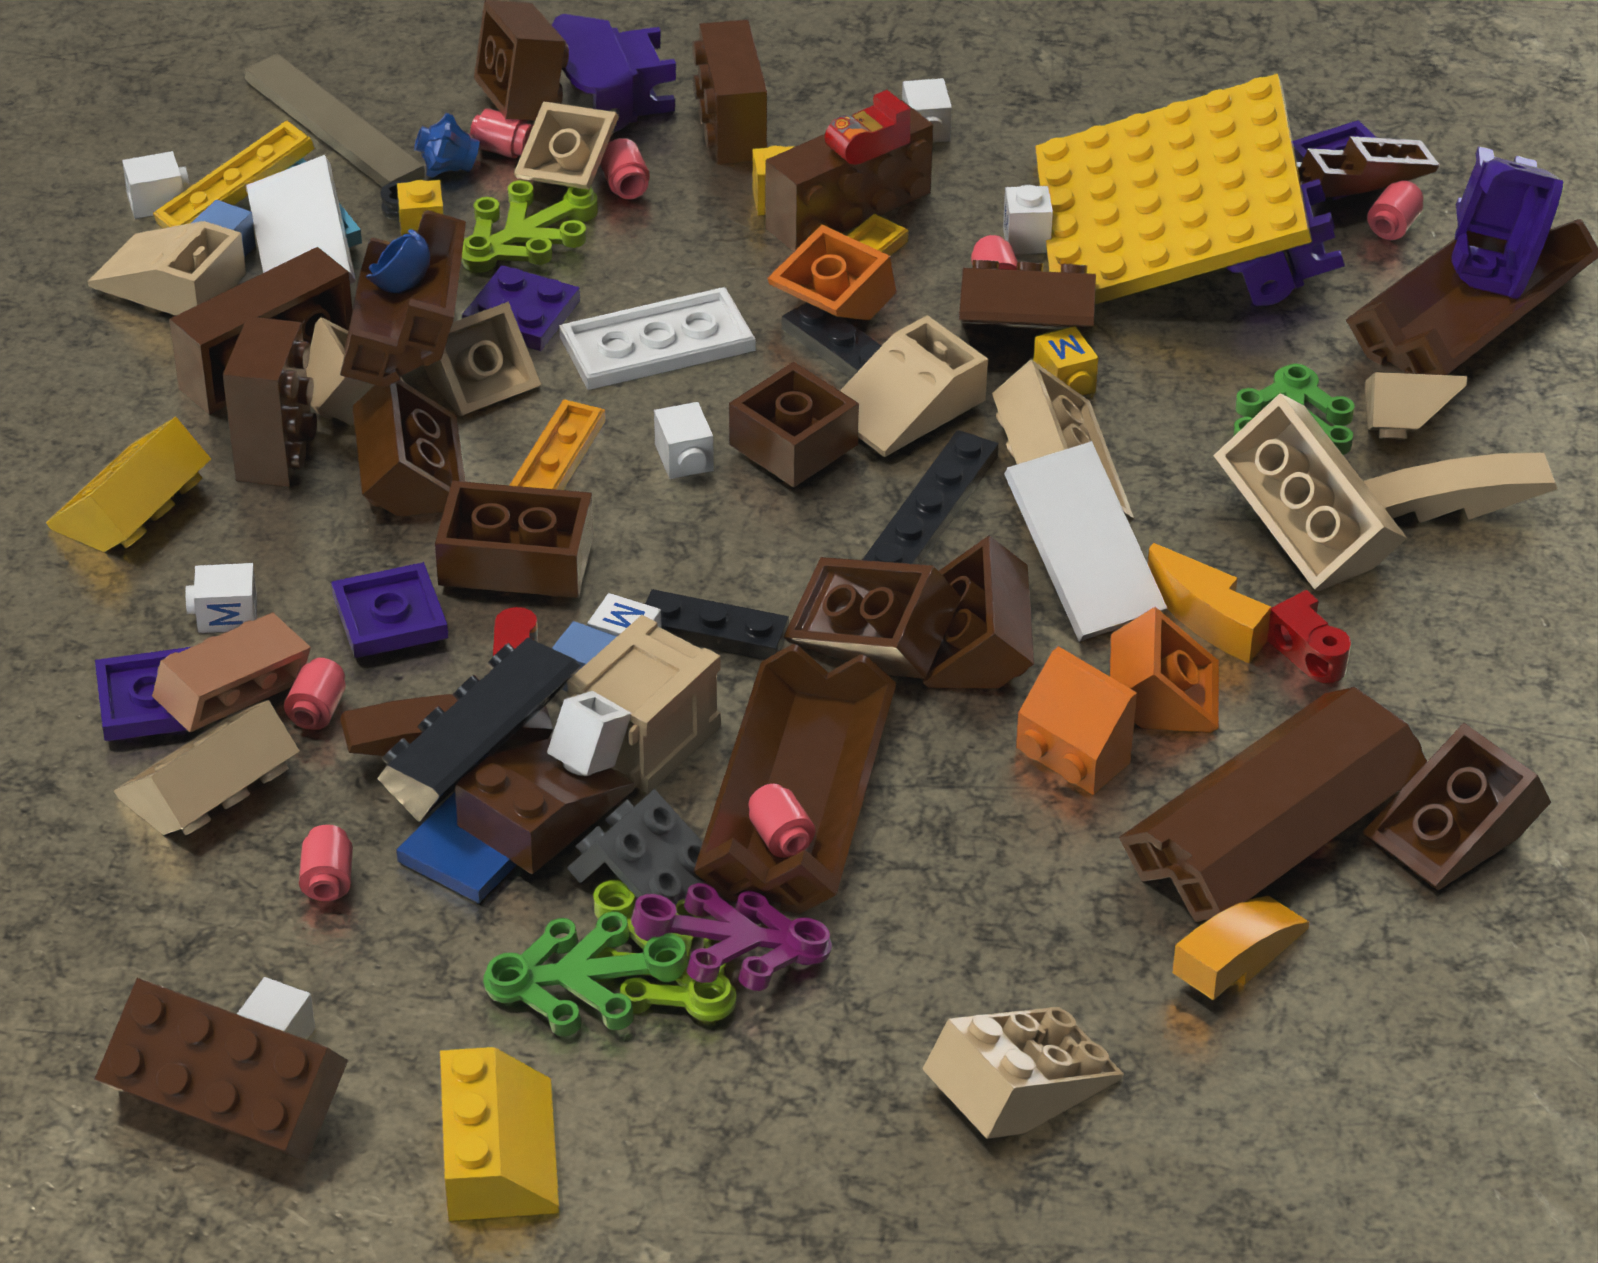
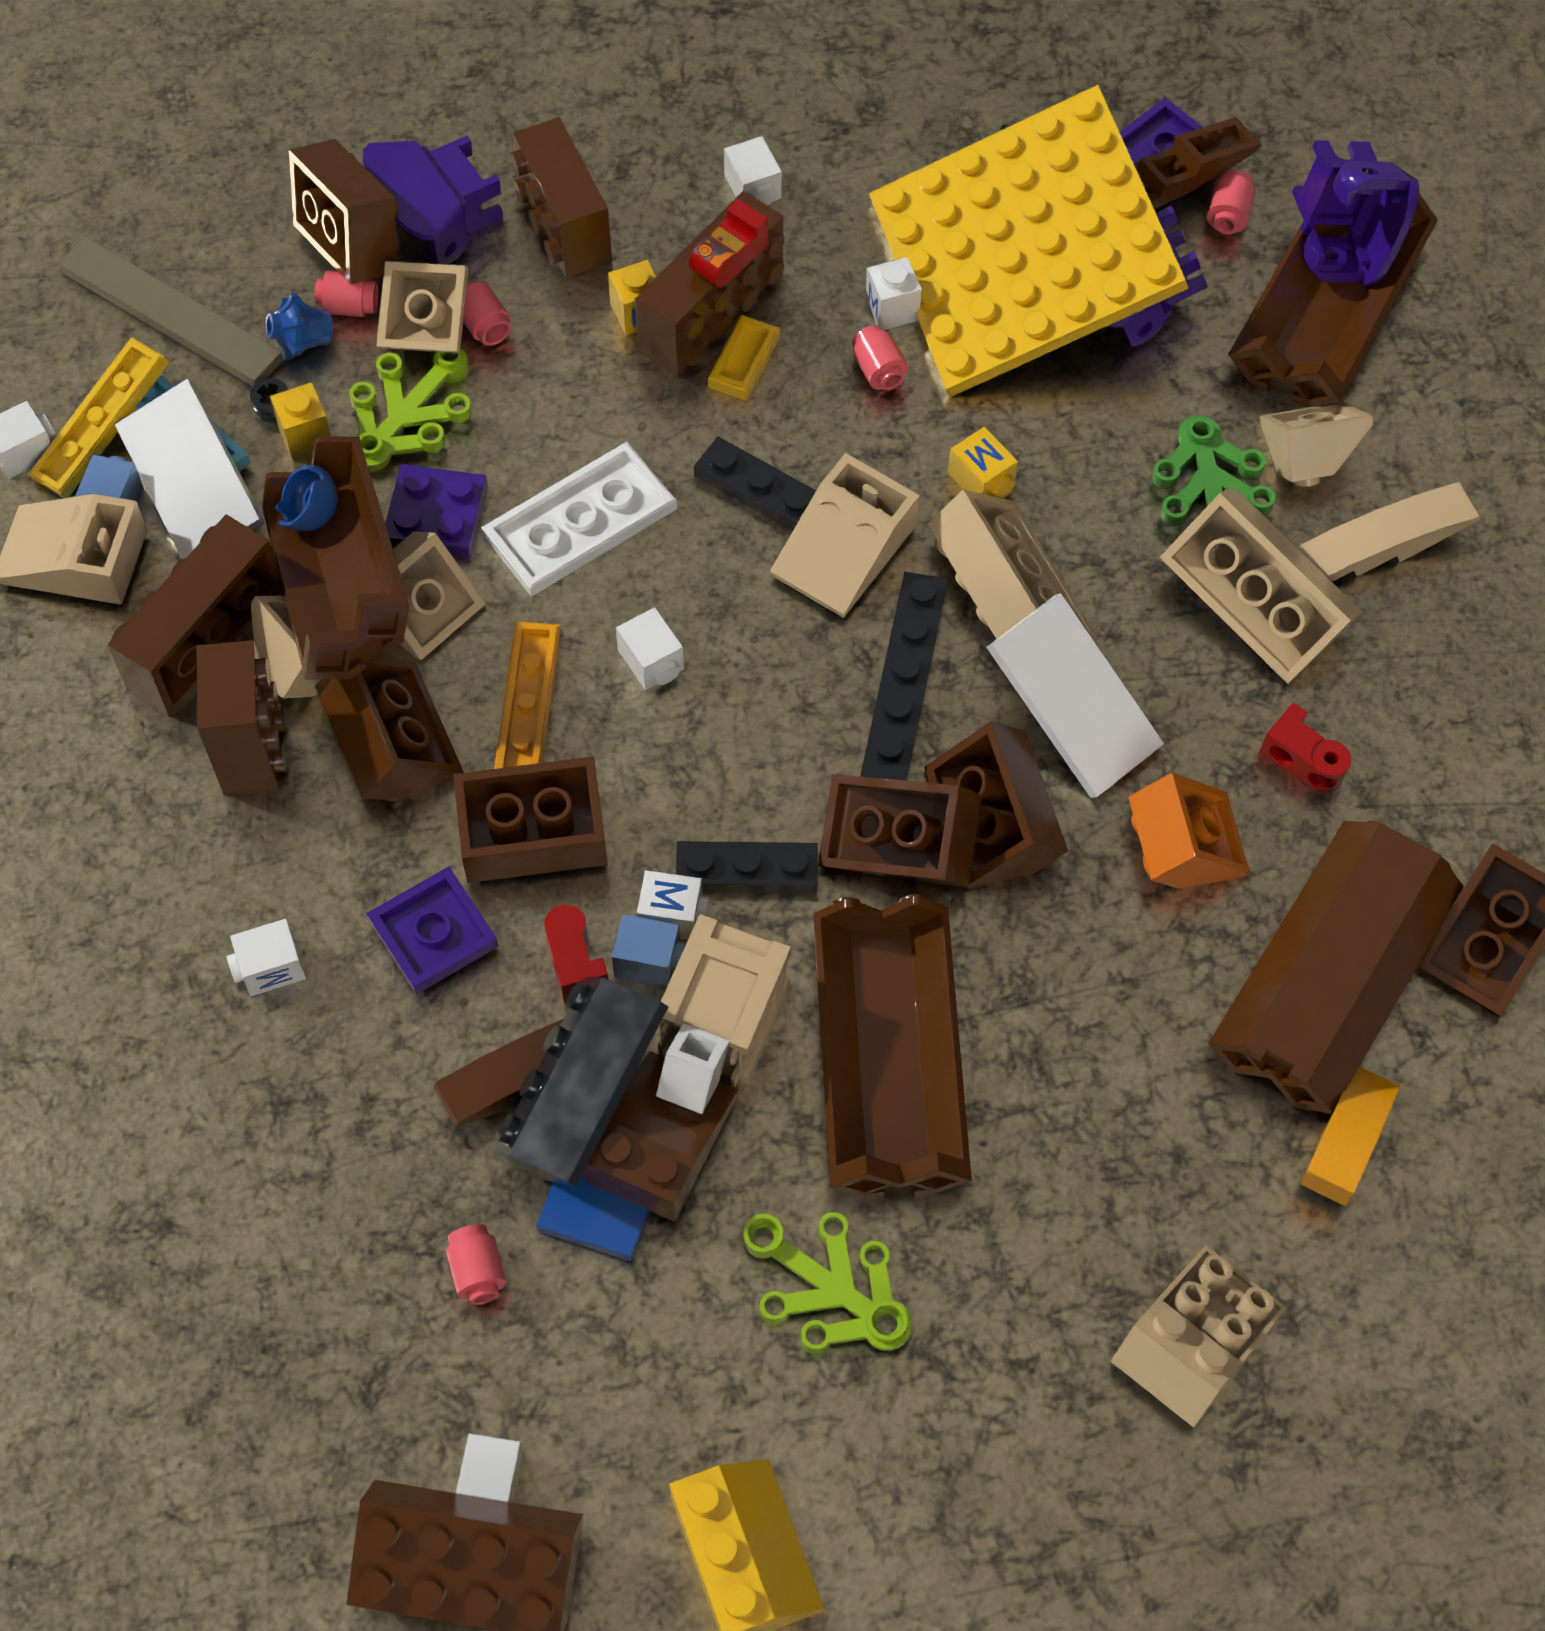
camera: 15 degrees left, 20 degrees up
yellow slope [46,416,211,552] -> none
dark purple plate [95,647,204,741] -> none
tan slope [113,700,299,835] -> none
nougat brick [152,612,311,732] -> none
coral brick [284,658,346,730] -> none
bright green plant [483,912,688,1037] -> none
dark grey bracket [567,789,705,906] -> none
magenta plant [631,883,832,991] -> none
reddish brown brick [729,362,859,487] -> none
coral brick [748,784,815,858] -> none
orange slope [768,225,896,320] -> none
reddish brown slope [959,260,1096,328] -> none
orange slope [1016,646,1137,795] -> none
light orange slope [1148,543,1271,664] -> none

